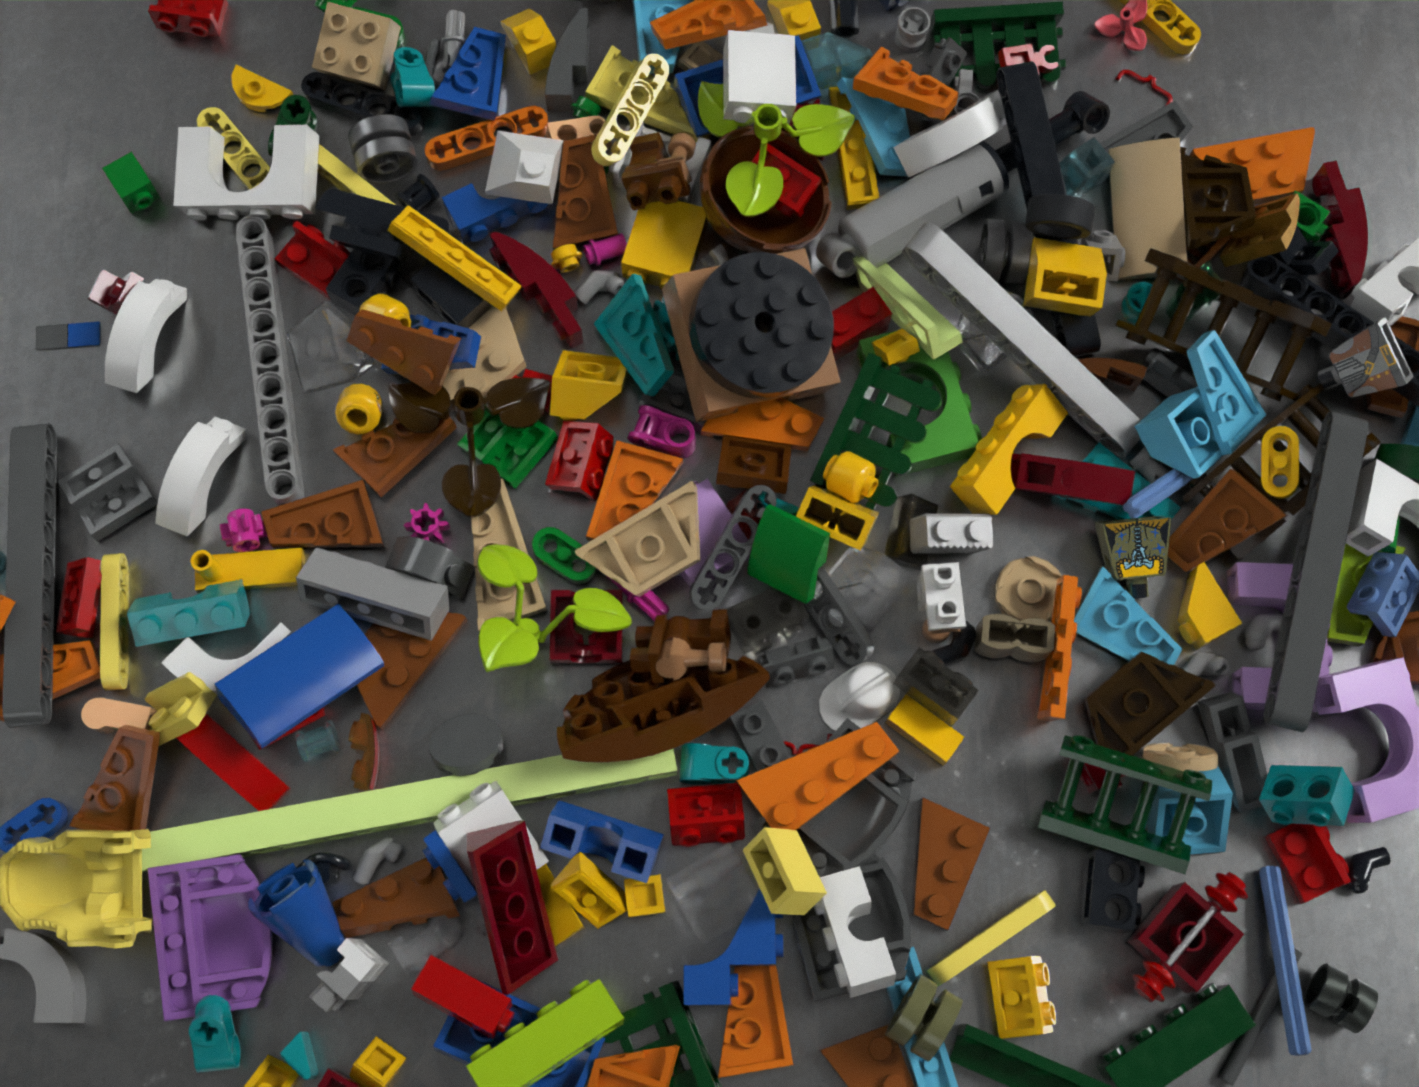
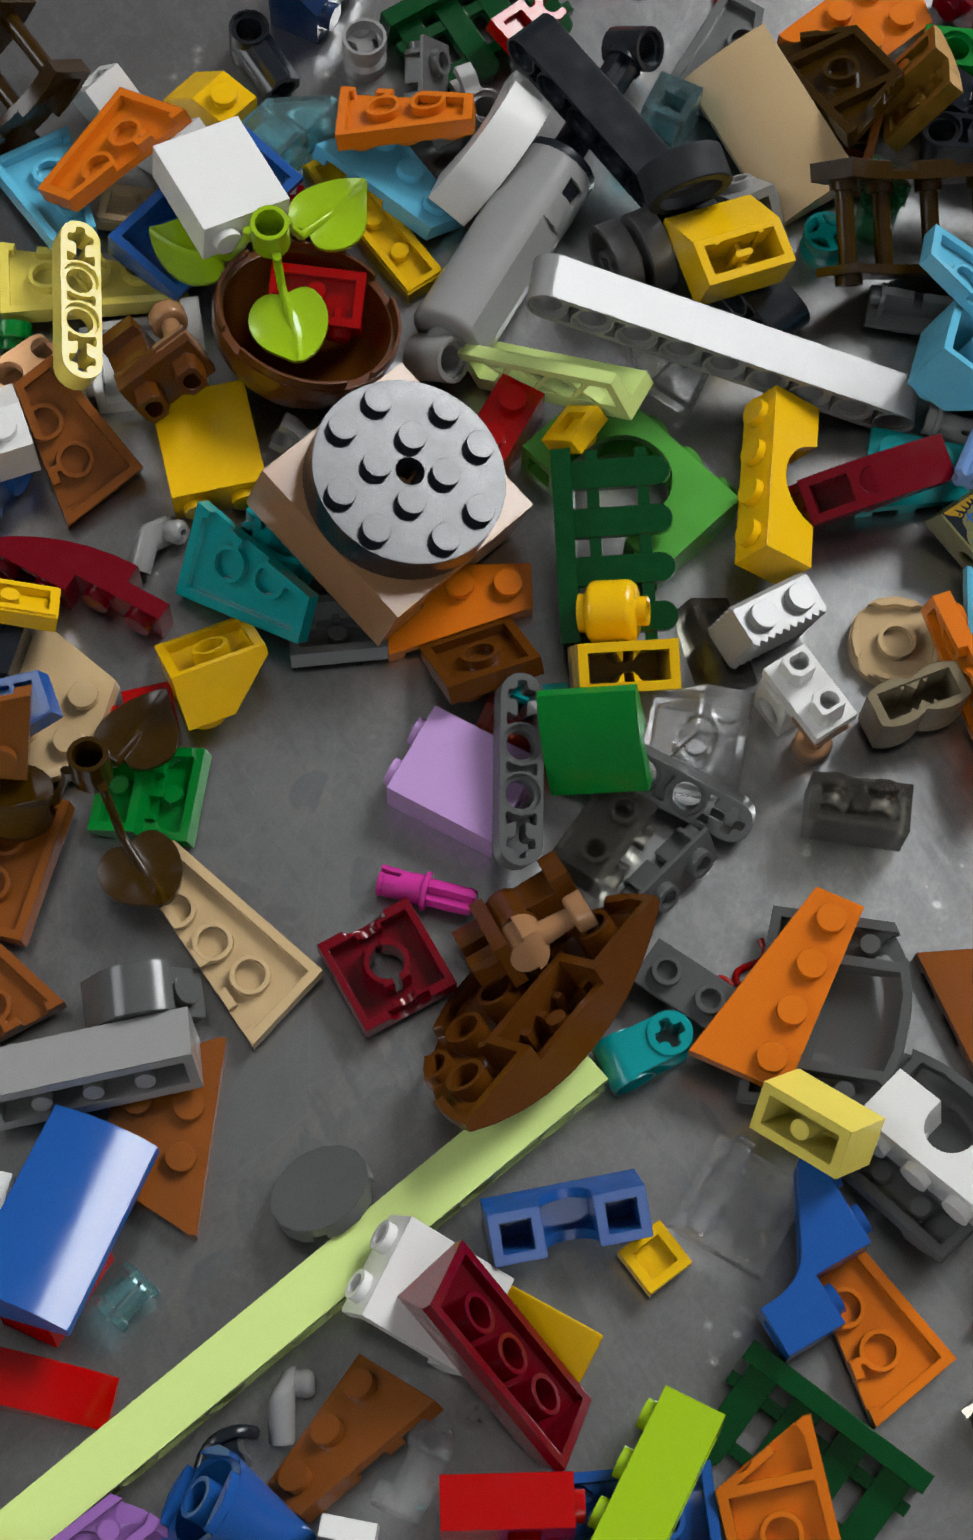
camera: 30 degrees left, 5 degrees down
clear orange slope [348,712,380,792] -> none
dark pink gear [404,503,450,544] -> none
blue wing [422,830,478,903] -> none
lime plant [477,544,632,672] -> none
green plate [532,527,597,584] -> none
red bracket [545,421,614,500] -> none
yellow plate [550,244,583,273] -> none
yellow slope [551,852,627,929] -> none
tan wing [575,481,700,597] -> none
dark pink pin [583,233,627,266] -> none
orange wing [586,440,683,541] -> none
dark pink piece [627,405,696,459] -> none
red bracket [667,783,745,847] -> none
white piece [819,662,900,731] -> none
yellow slope [885,694,964,766] -> none
black arm [932,621,976,667] -> none
reddish brown slope [1078,358,1147,391] -> none

